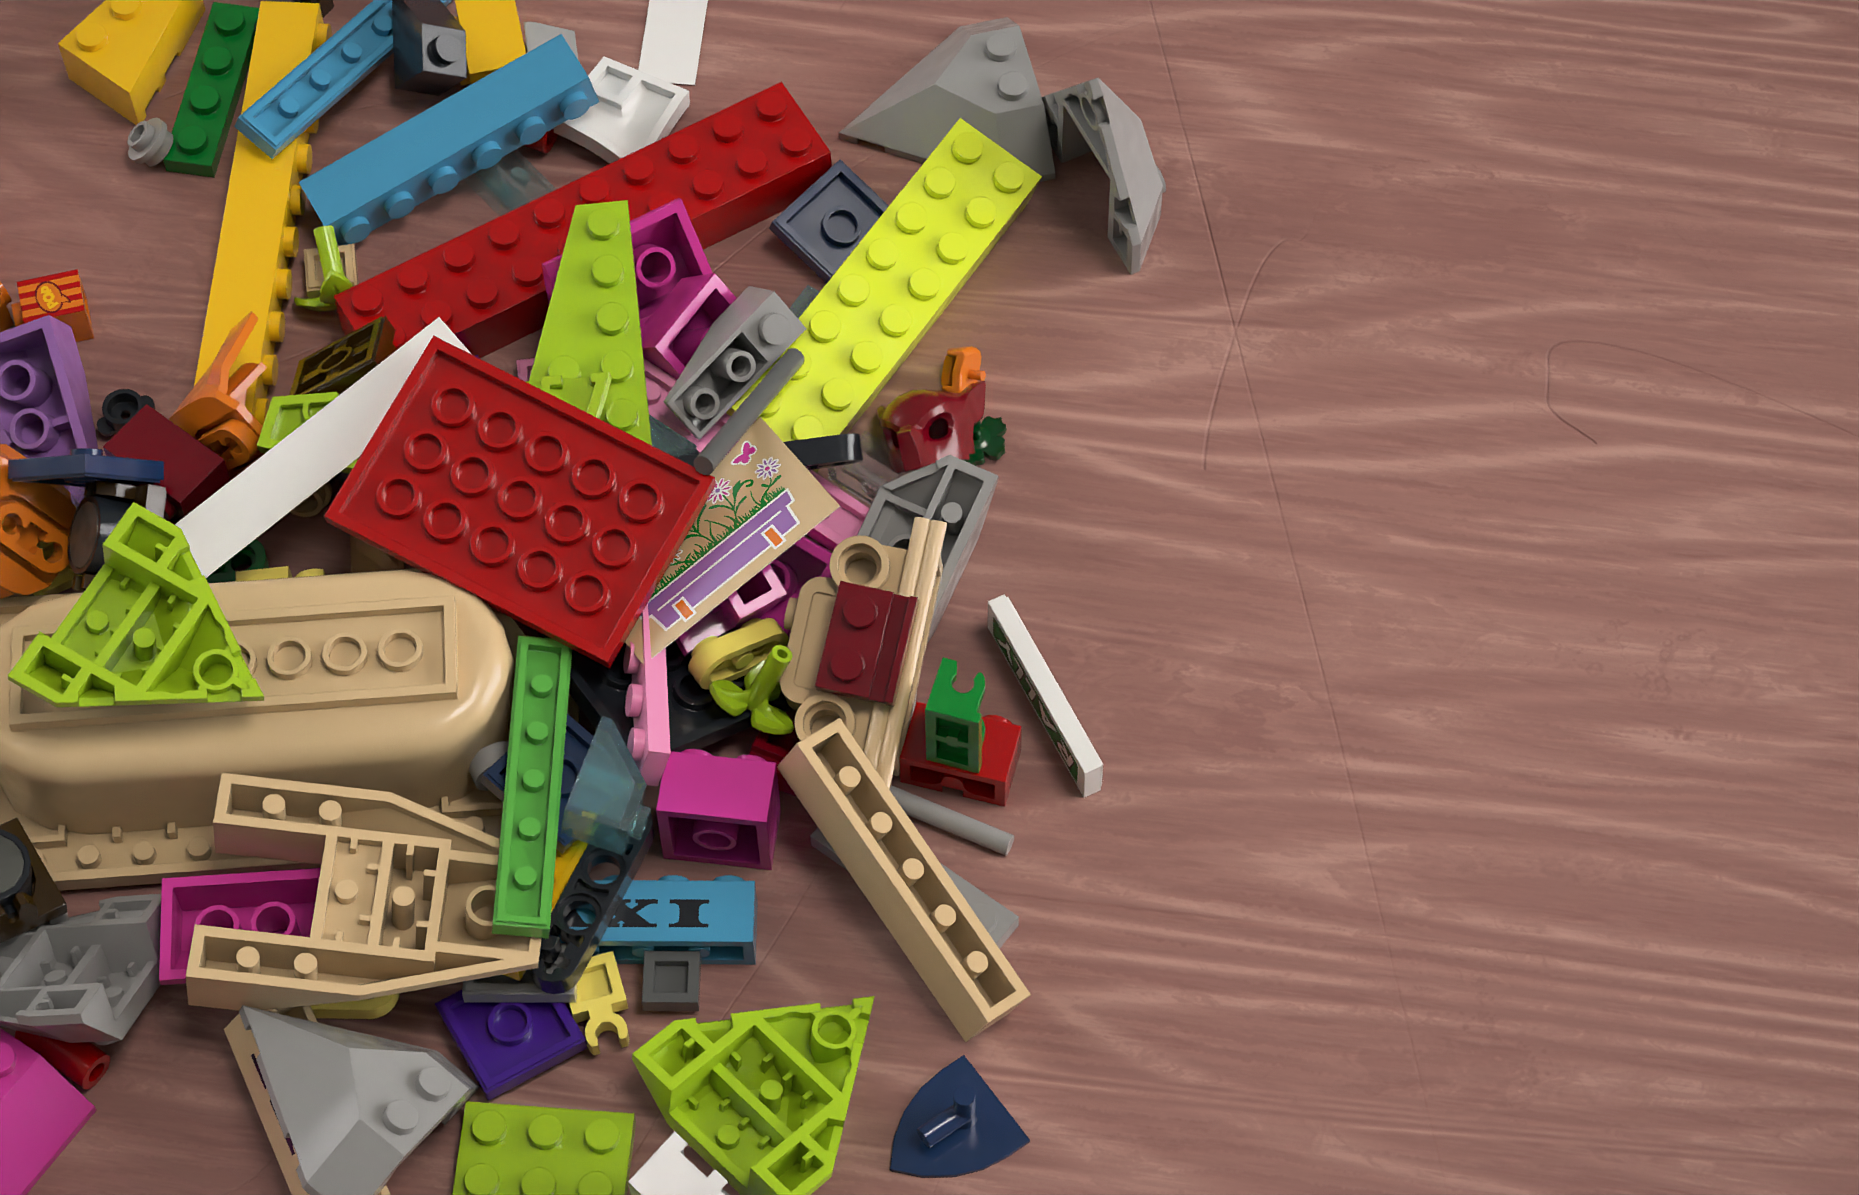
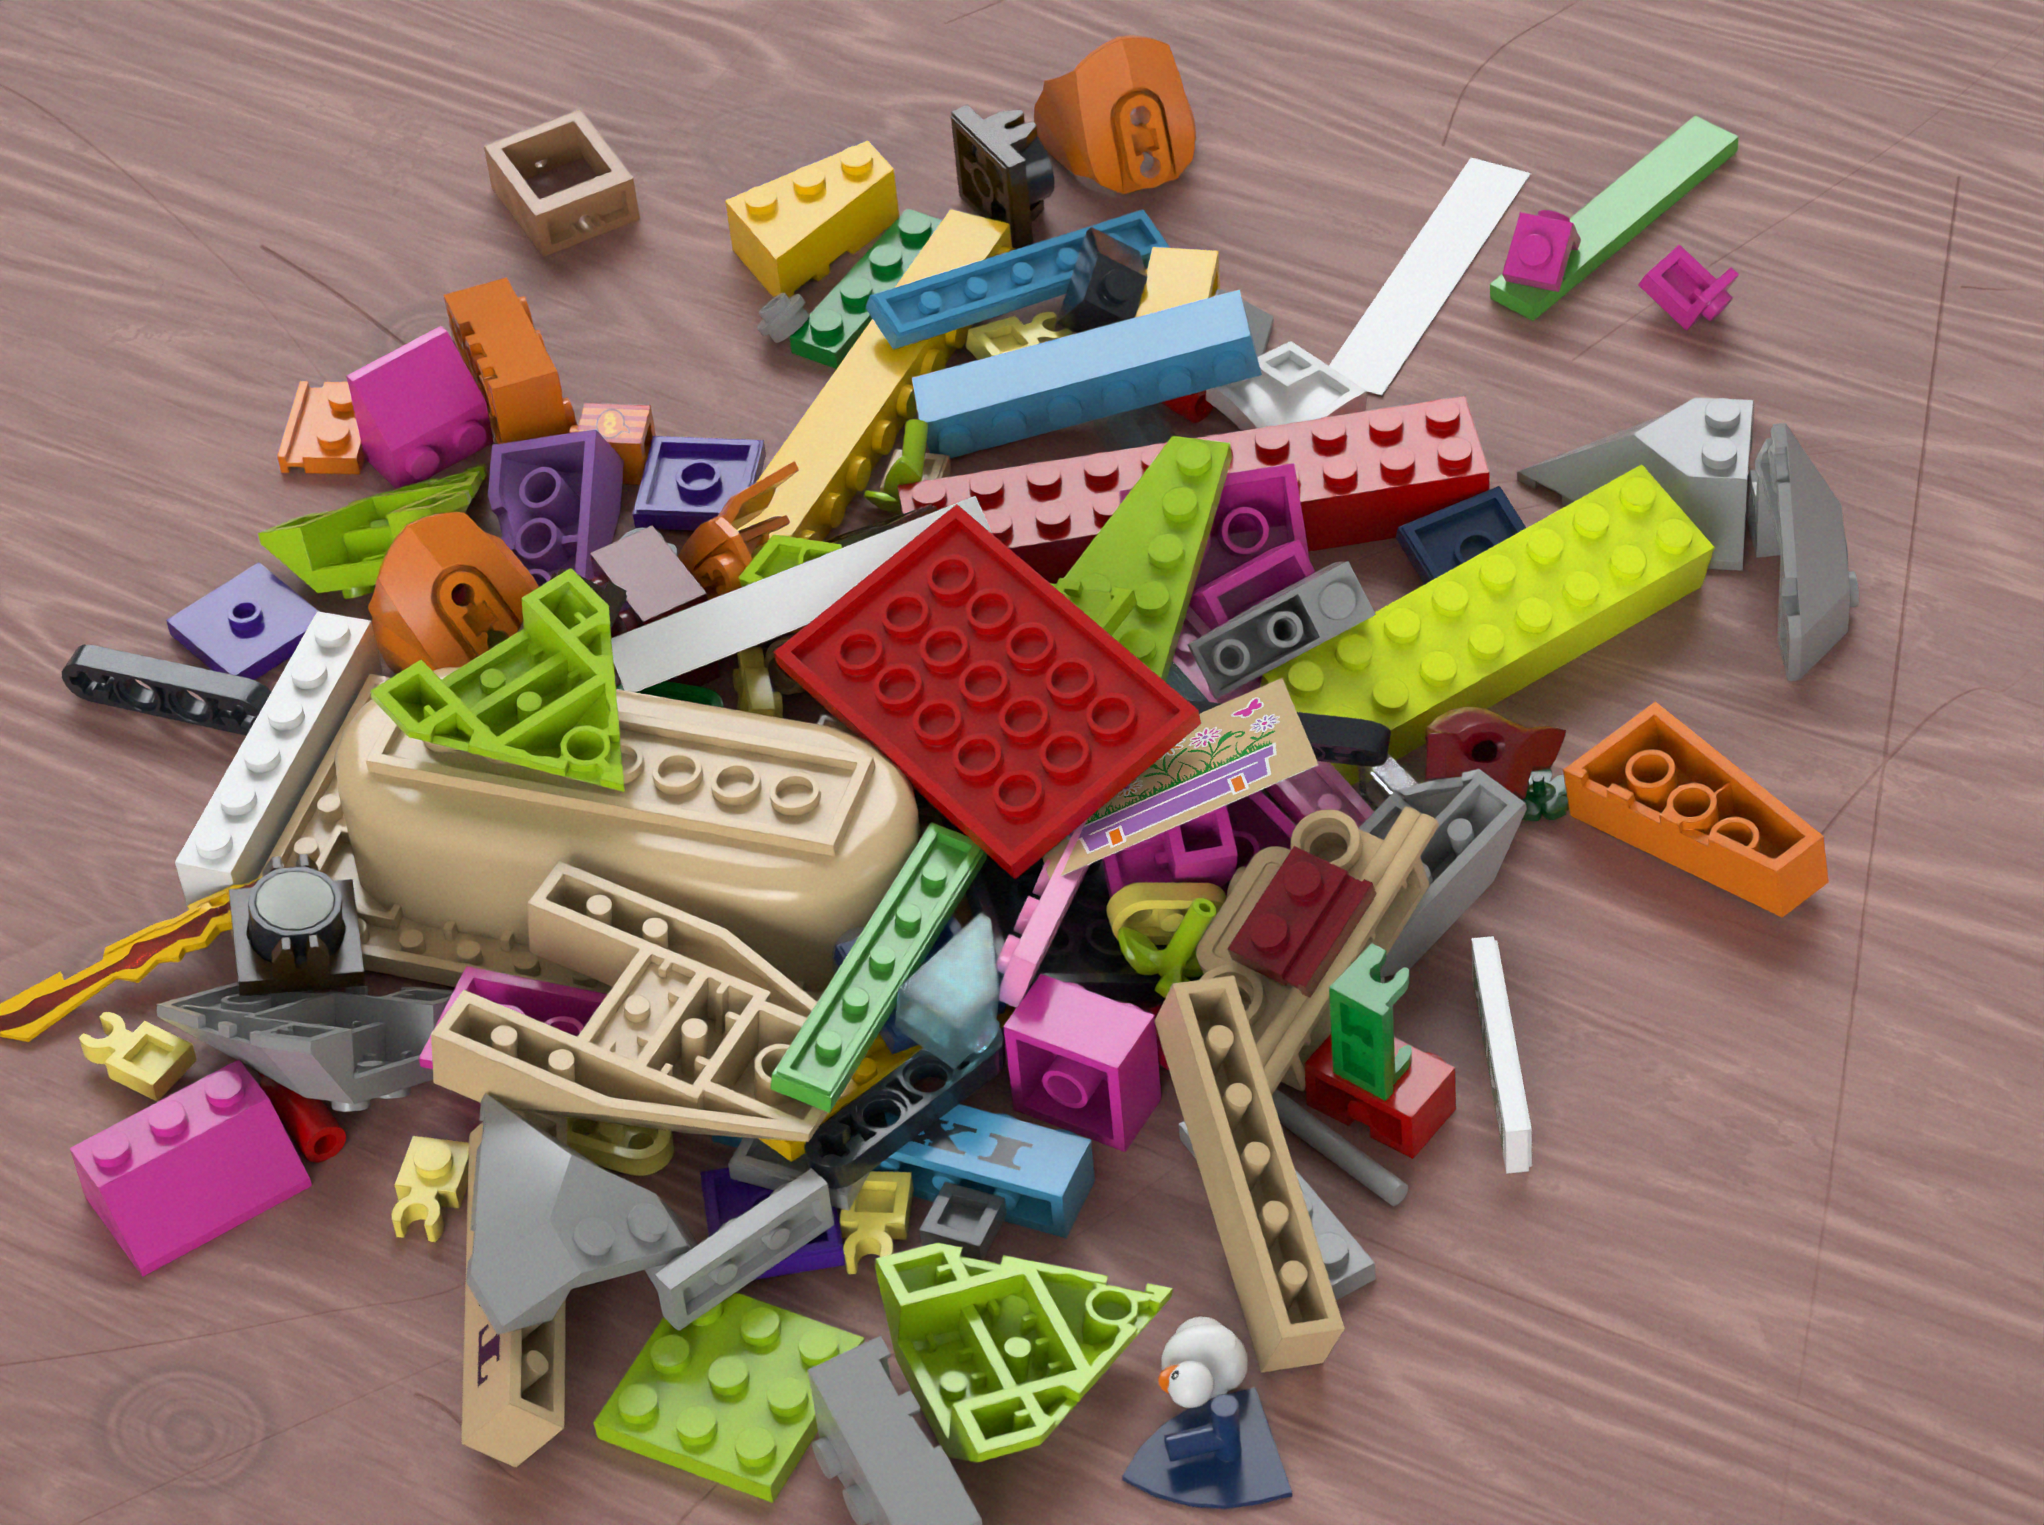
camera: 25 degrees right, 15 degrees down
dark blue plate [8,448,164,488] -> none
dark grey bar [694,348,805,475] -> none
orange piece [941,346,986,393] -> none
none -> light yellow plate [392,1136,469,1242]
none -> plate [633,436,766,530]
none -> light grey plate [654,1168,834,1331]
none -> light yellow plate [733,647,783,718]
none -> light yellow plate [966,312,1072,360]
none -> white animal [1158,1317,1248,1408]
none -> orange wedge [1563,701,1829,918]

